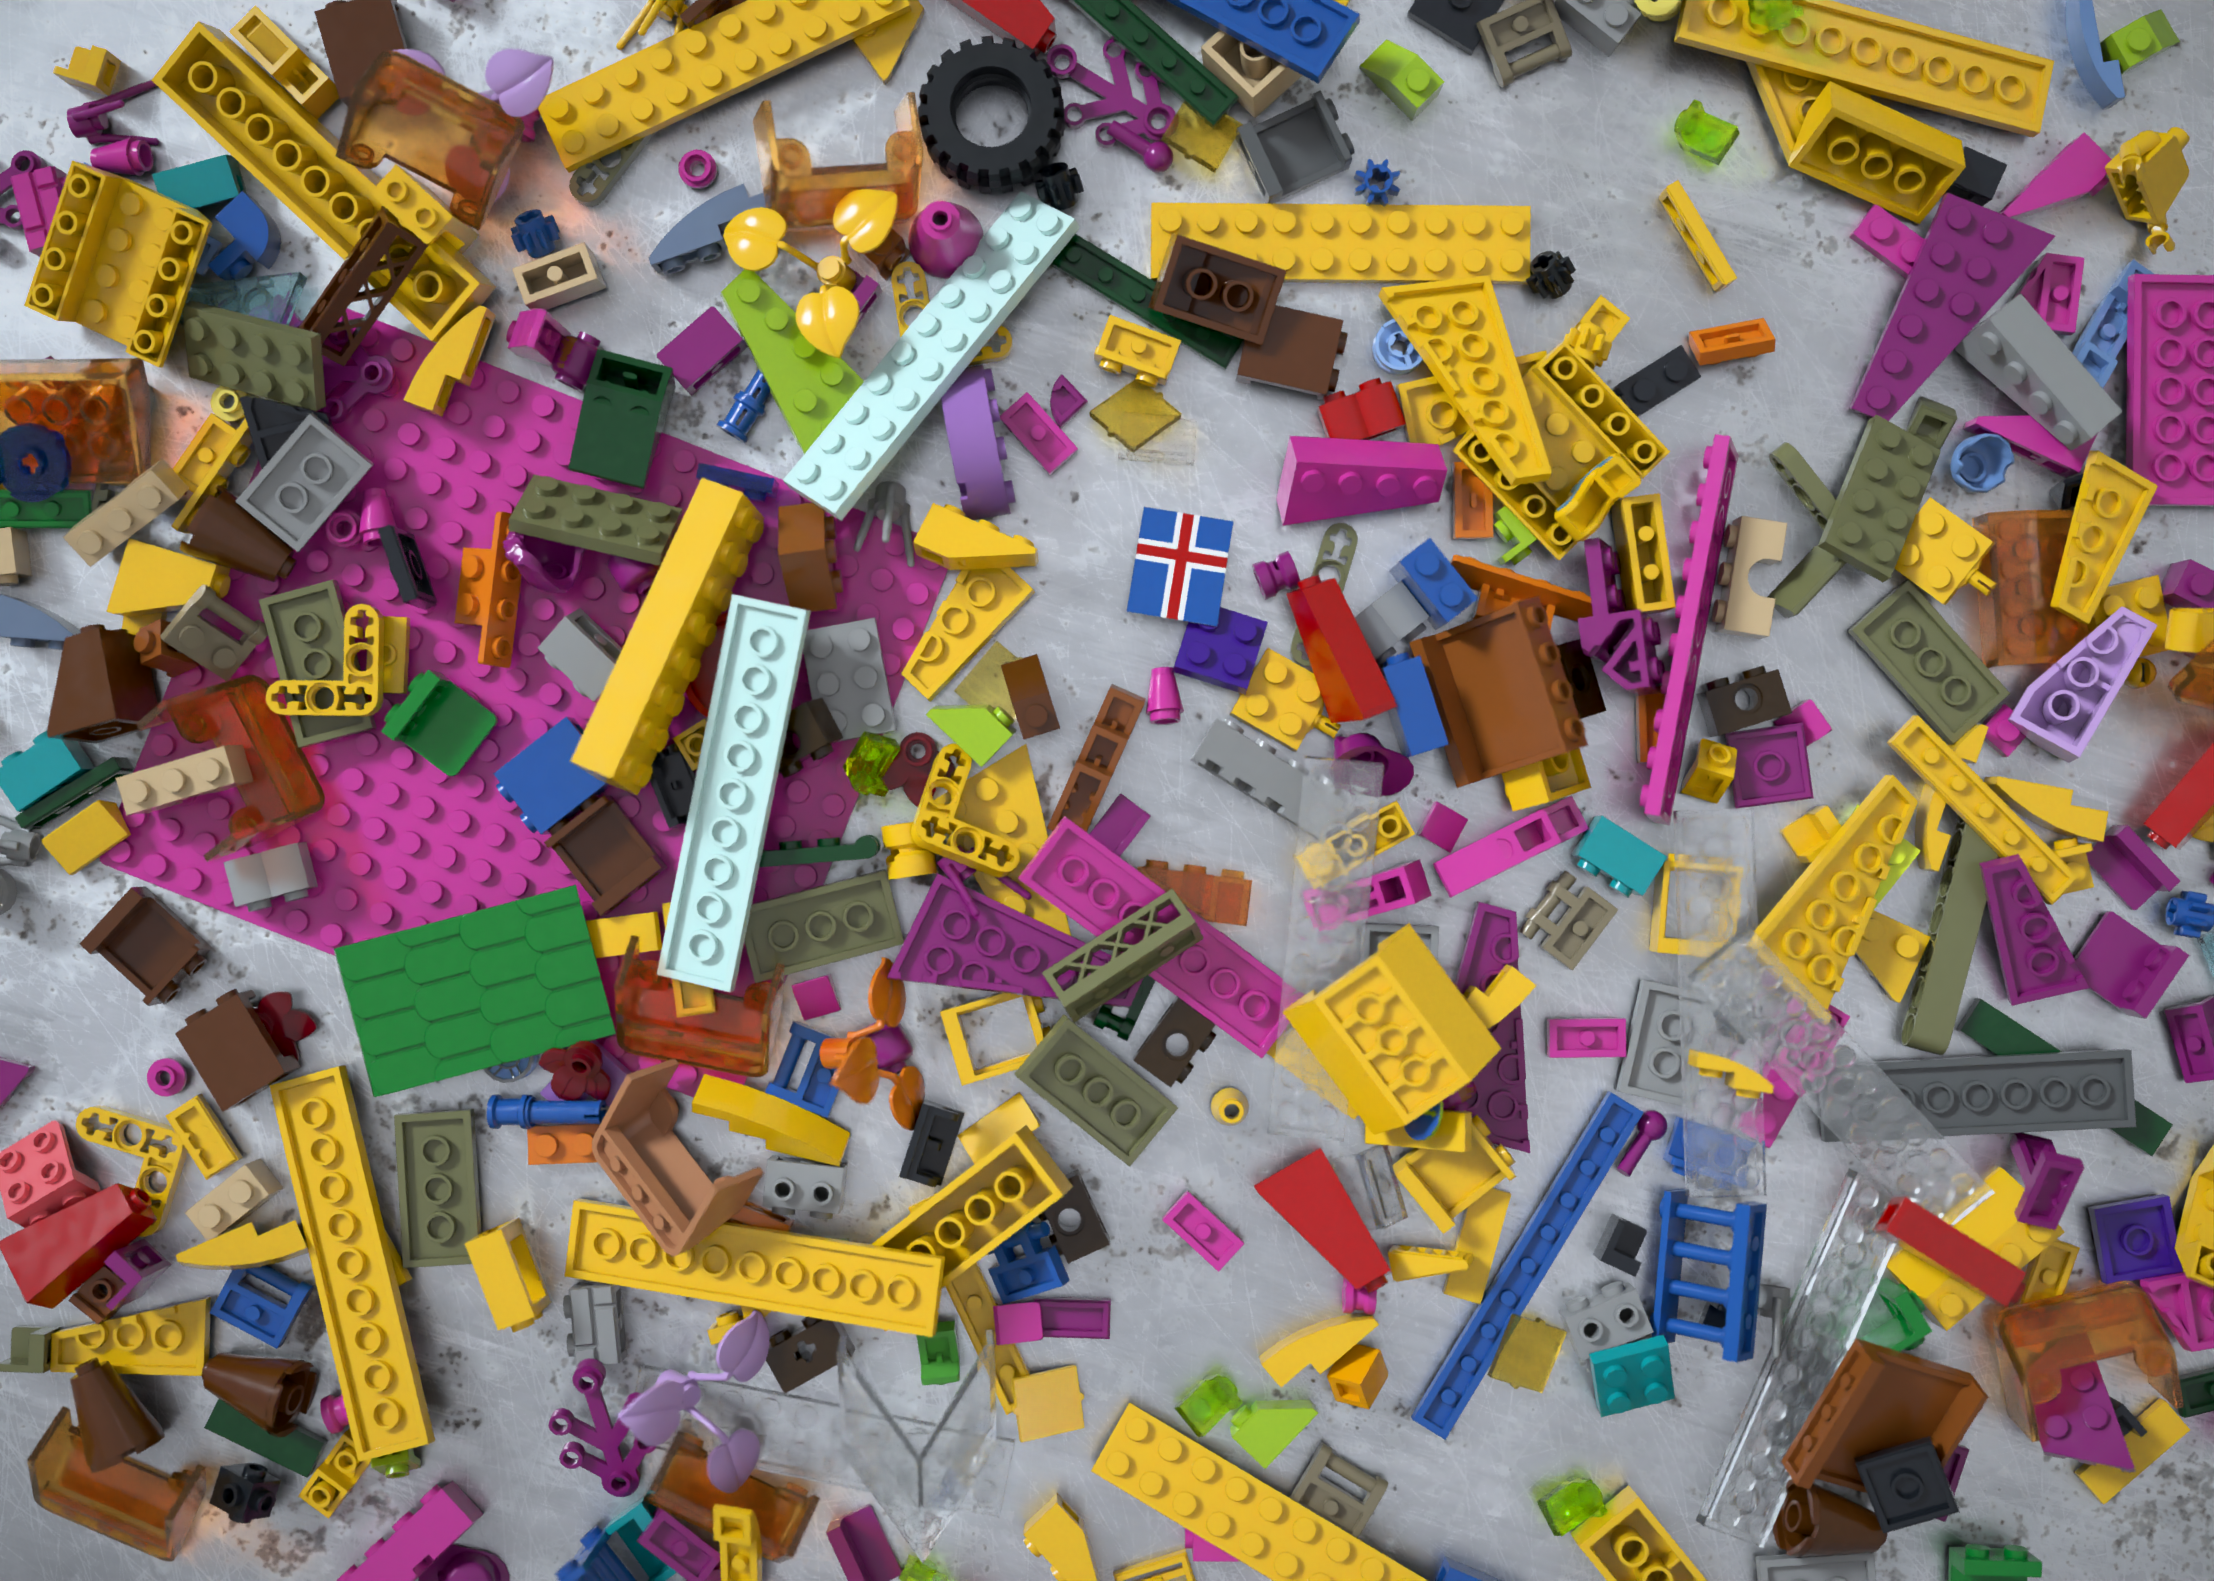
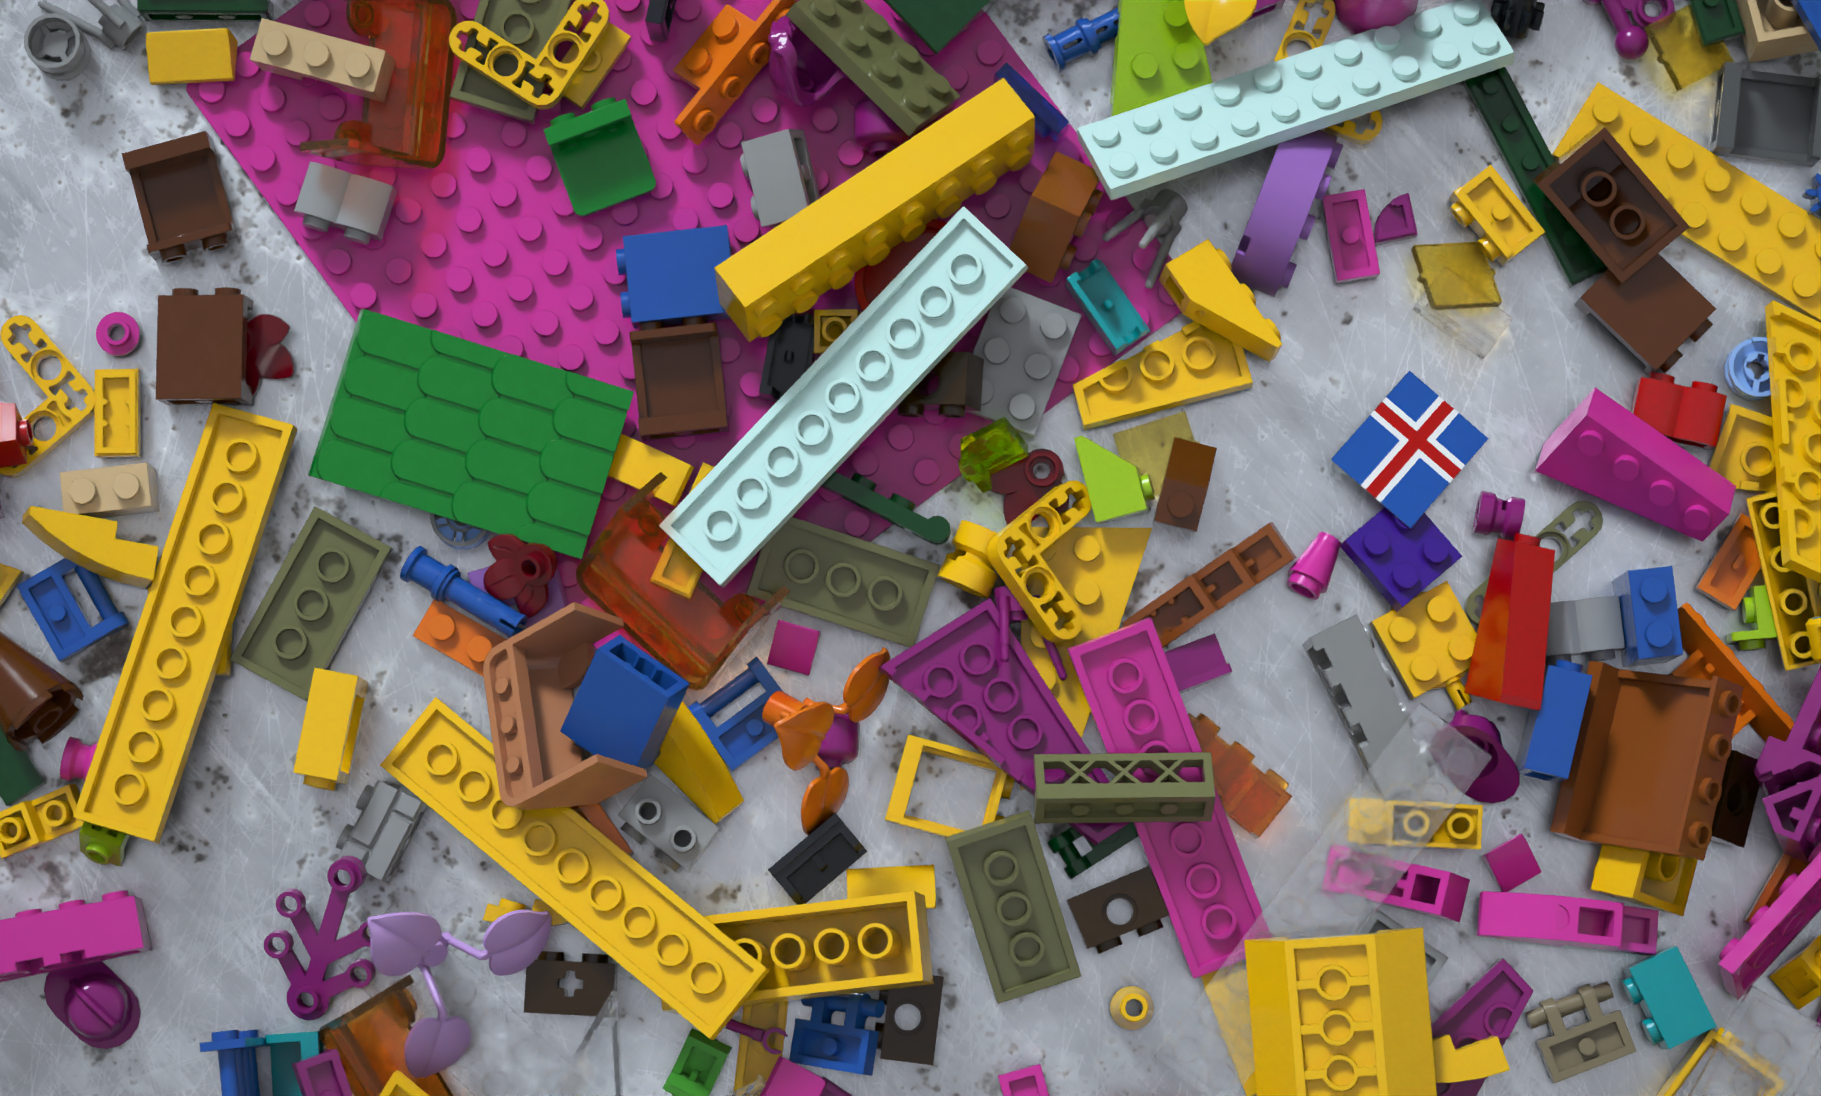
camera: 35 degrees right, 5 degrees down
none -> blue brick [560,635,690,769]
none -> magenta hand [726,1019,788,1054]
none -> teal hinge [1065,258,1150,356]

